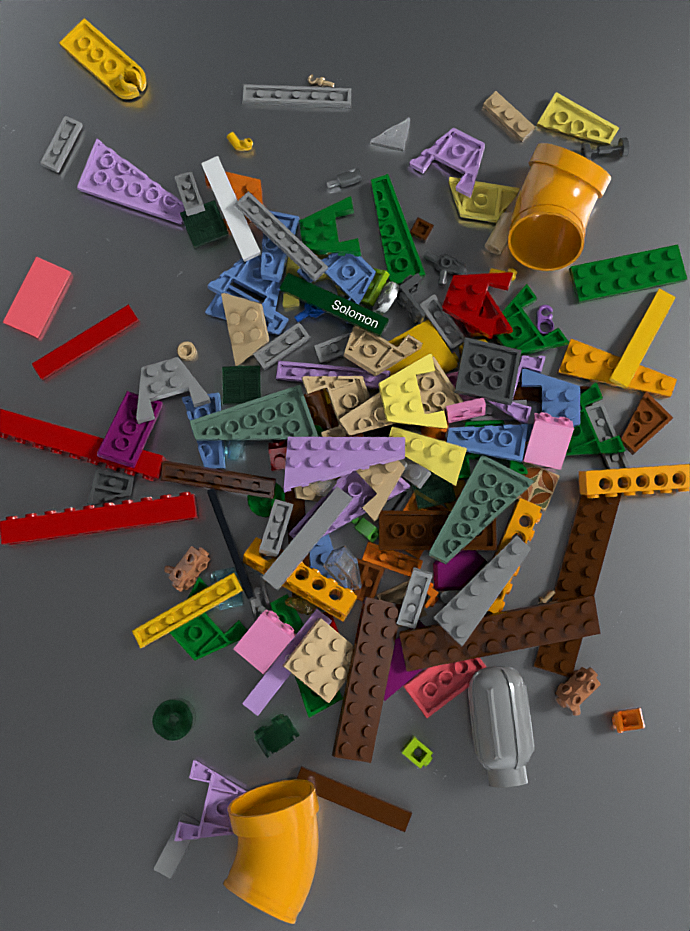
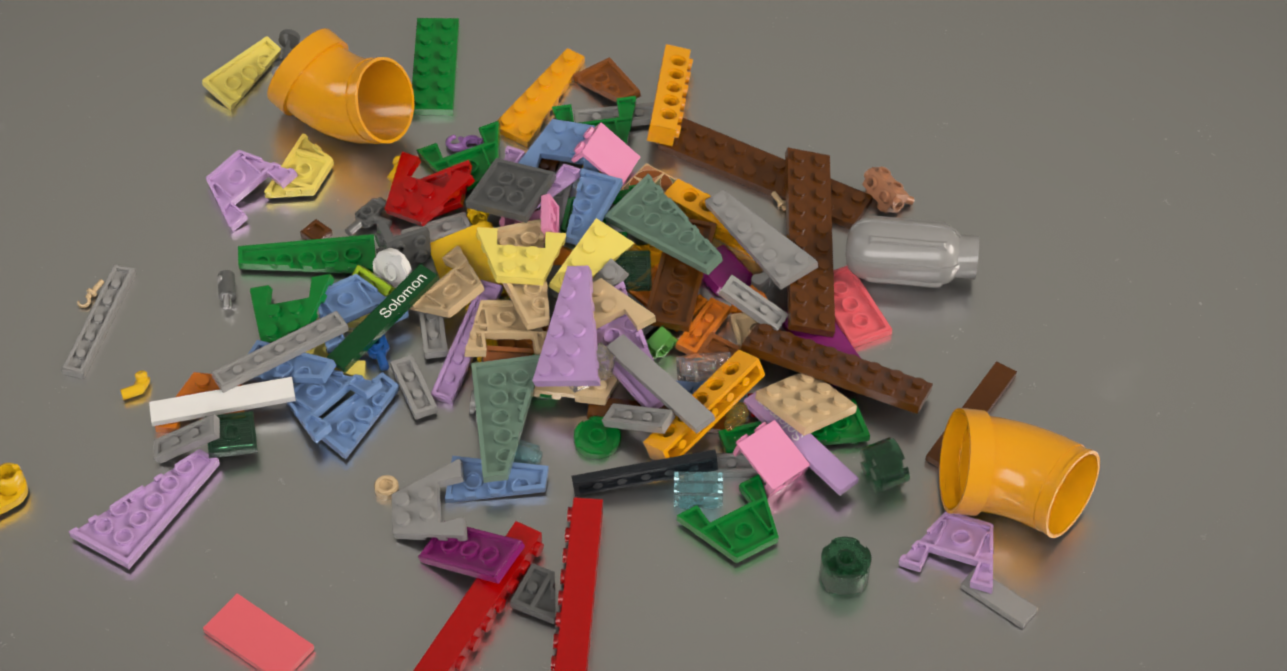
camera: 75 degrees left, 30 degrees down
red tile [32,304,139,380] -> none
light grey plate [40,116,83,173] -> none
yellow tile [132,573,244,648] -> none
reddish brown tile [161,460,276,499] -> none
nougat brick [164,546,211,592] -> none
tan wing [221,293,269,366] -> none
clear green tile [222,365,261,405] -> none
red bracket [268,440,287,471] -> none
clear tile [370,118,411,152] -> none
lime brick [401,735,433,769] -> none
tan plate [483,91,535,142] -> none
tan brick [485,212,513,255] -> none
yellow tile [609,288,676,389] -> none
orange bracket [612,707,645,733] -> none

